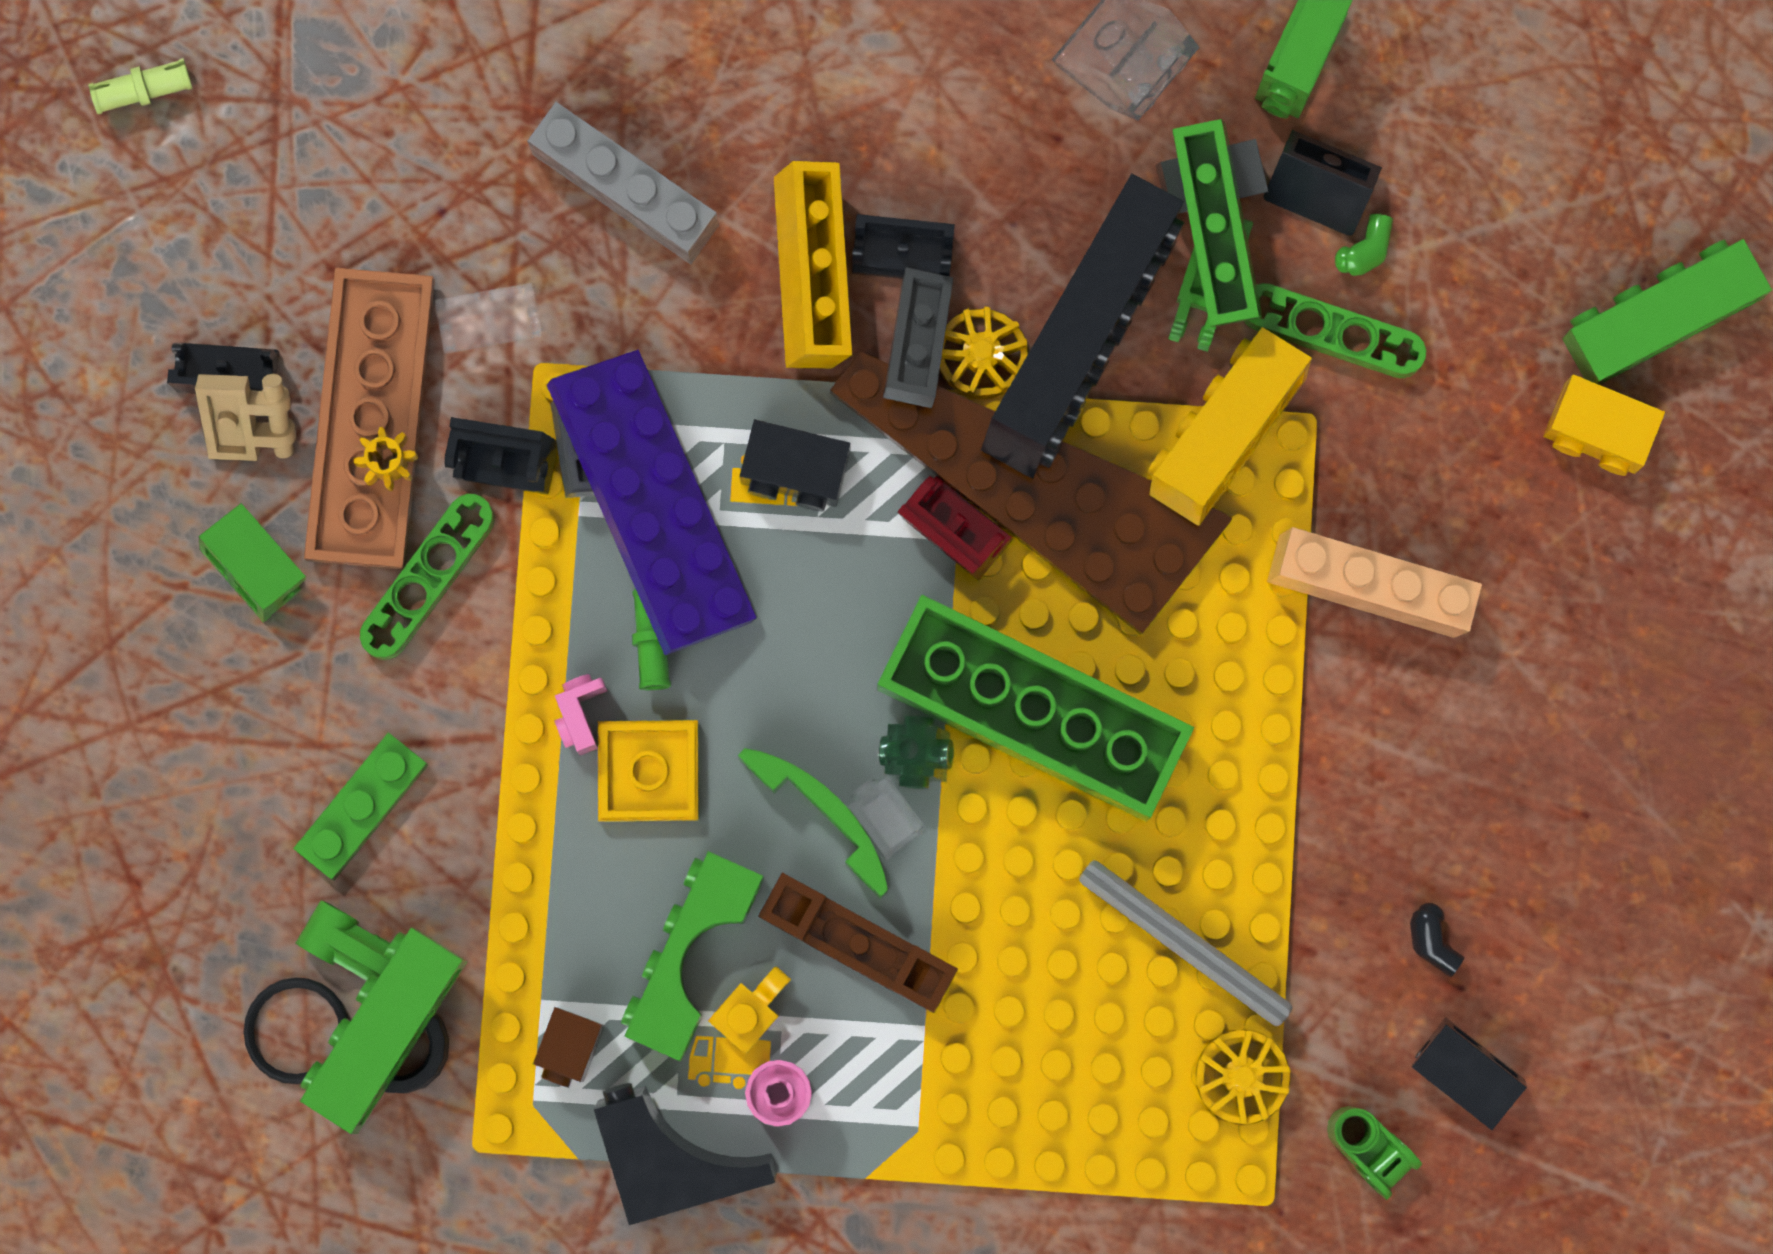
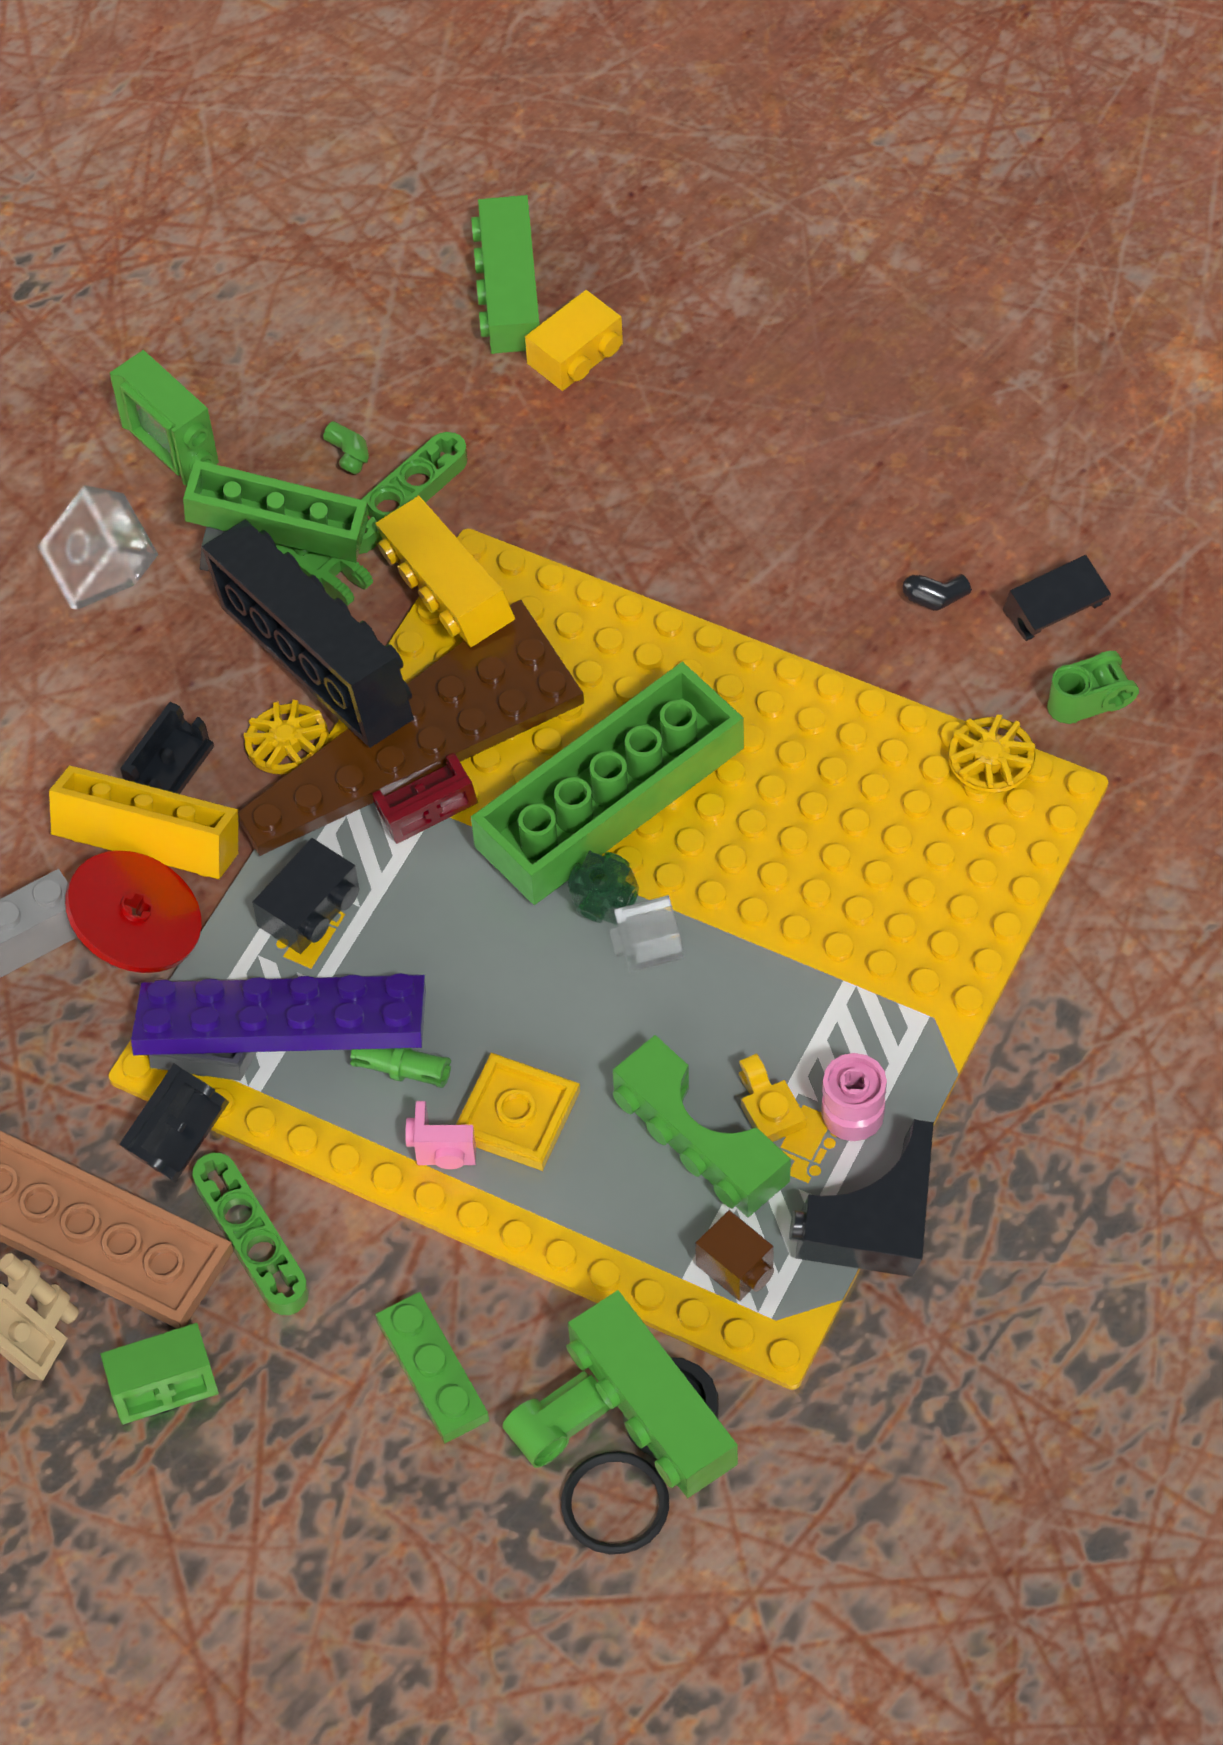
camera: 65 degrees left, 25 degrees down
yellow gear [354,427,418,492] -> none
clear hinge [434,283,543,354] -> none
bright green slope [738,748,888,899] -> none
reddish brown slope [758,872,958,1013] -> none
dark grey plate [883,267,954,408] -> none
light grey axle [1079,860,1293,1026] -> none
black panel [1263,130,1382,236] -> none
light nougat brick [1267,527,1482,638] -> none
none -> red piece [65,851,202,973]

